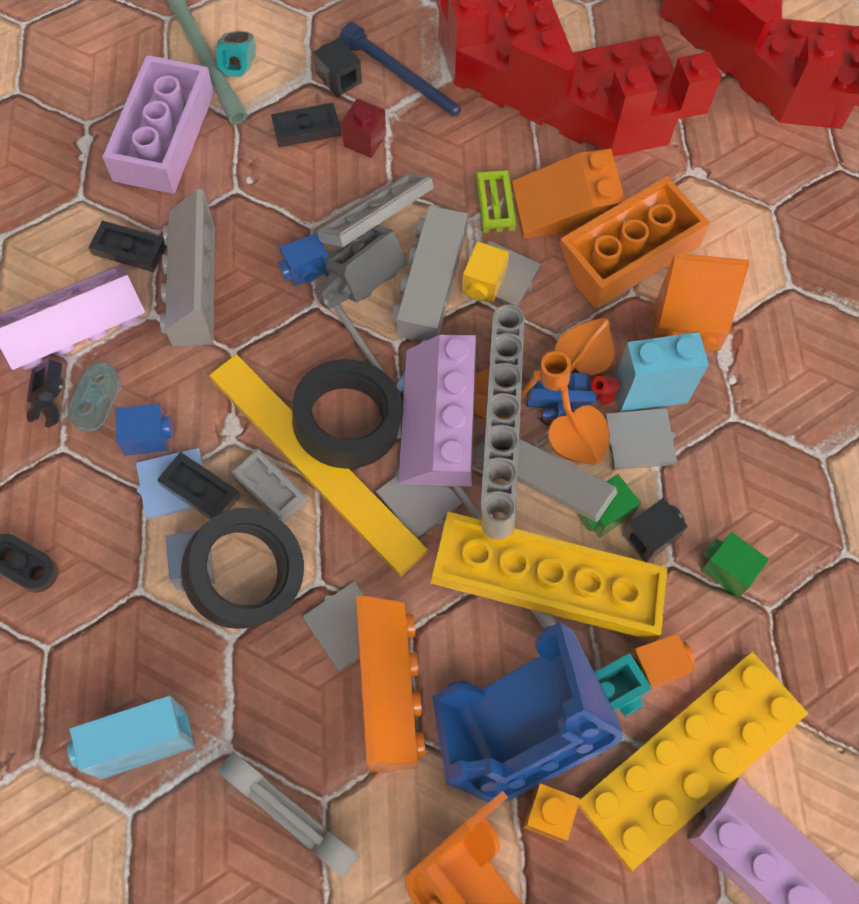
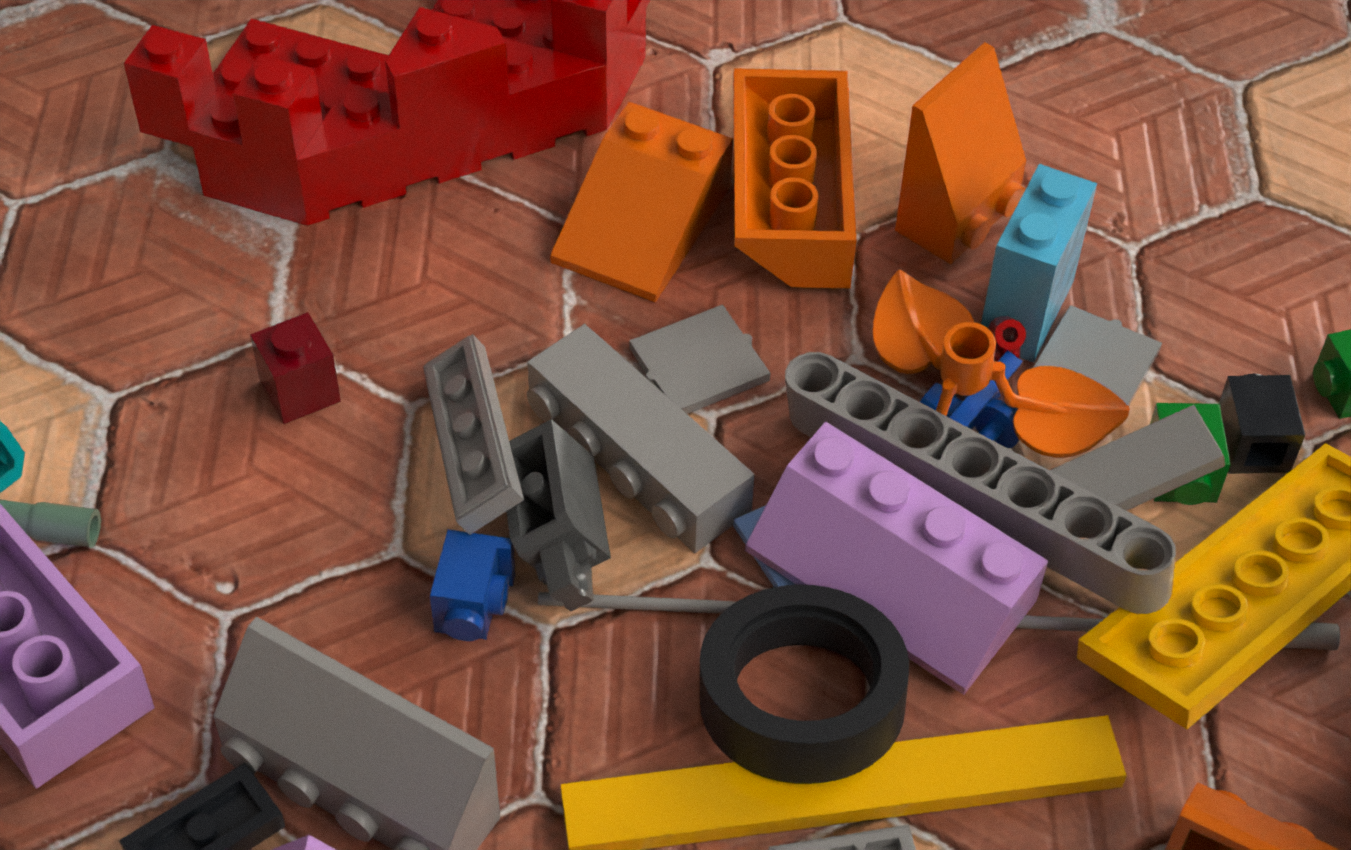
camera: 55 degrees left, 15 degrees down
black plate [271,103,341,148] -> none
black brick [313,38,362,97] -> none
dark blue piece [340,21,461,116] -> none
light grey piece [376,471,463,539] -> none
yellow brick [462,241,509,303] -> none
lime tile [476,170,516,233] -> none

